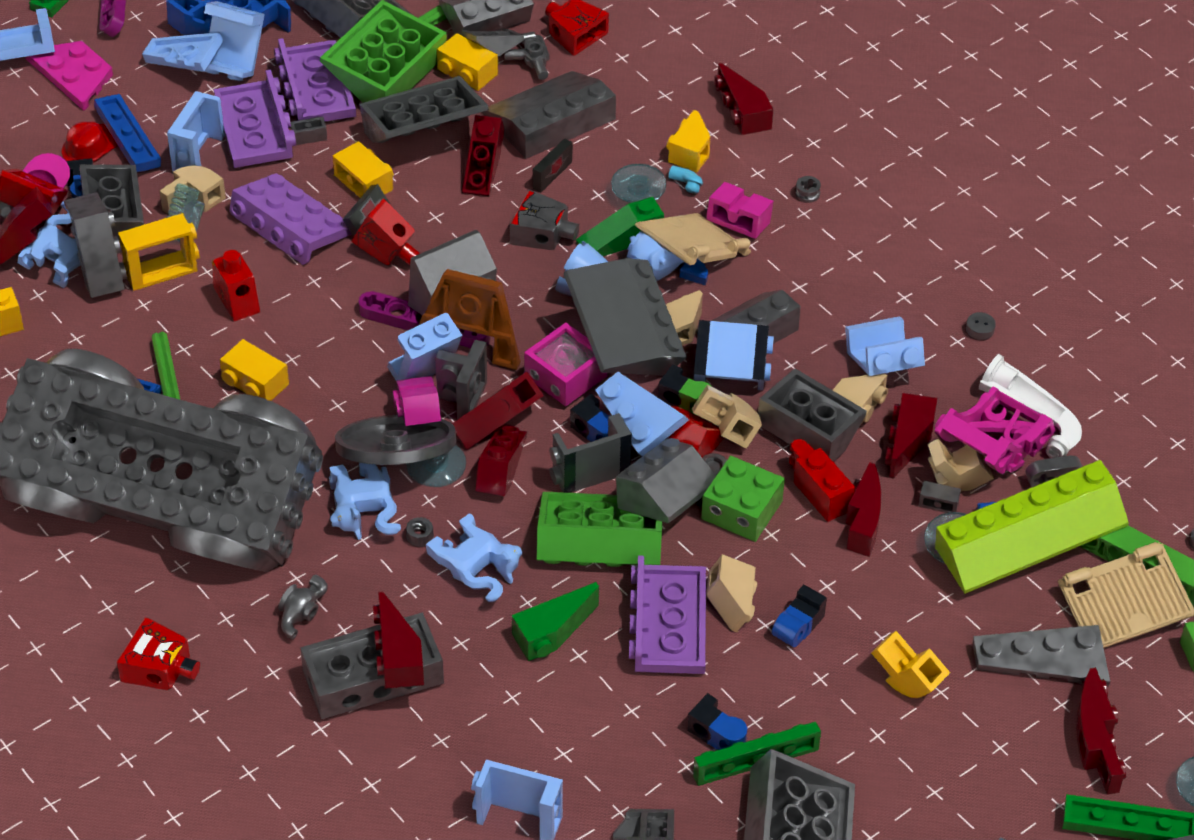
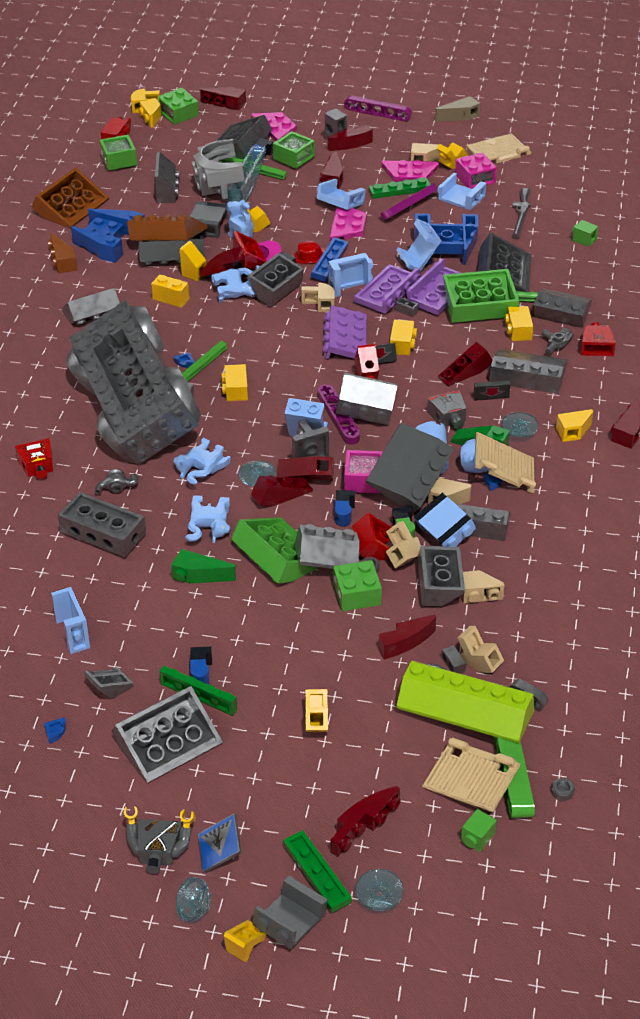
camera: 50 degrees right, 5 degrees down
flat silver wedge [64,192,127,298] -> none
yellow window [118,213,200,291] -> none
light blue wing [142,32,223,72] -> none
clear light blue piece [166,183,205,242] -> none
red torso [212,250,260,322] -> none
flat silver dish [335,415,456,465] -> none
dark grey slope [359,76,489,143] -> none
dark red slope [373,591,424,689] -> none
dark pink brick [392,376,441,426] -> none
flat silver axle [406,517,434,547] -> none
dark orange wing [419,269,521,370] -> none
flat silver slope [461,29,524,56] -> none
dark grey panel [549,413,632,493] -> none
light blue wing [595,372,689,457] -> none
medium lavender bracket [629,555,706,674] -> none
medium azure arm [669,165,703,194] -> none
dark pink brick [706,182,774,239] -> none
tan slope [706,554,757,632] -> none
leg [772,584,827,647] -> none
red hinge [789,439,855,522] -> none
flat silver bush [795,176,821,203] -> none
light blue panel [845,316,925,376] -> none
dark red slope [885,393,938,479] -> none
dark pink fence [935,386,1055,474] -> none
flat silver tile [966,312,996,340] -> none
flat silver wing [972,625,1110,687] -> none
white animal [979,354,1082,458] -> none

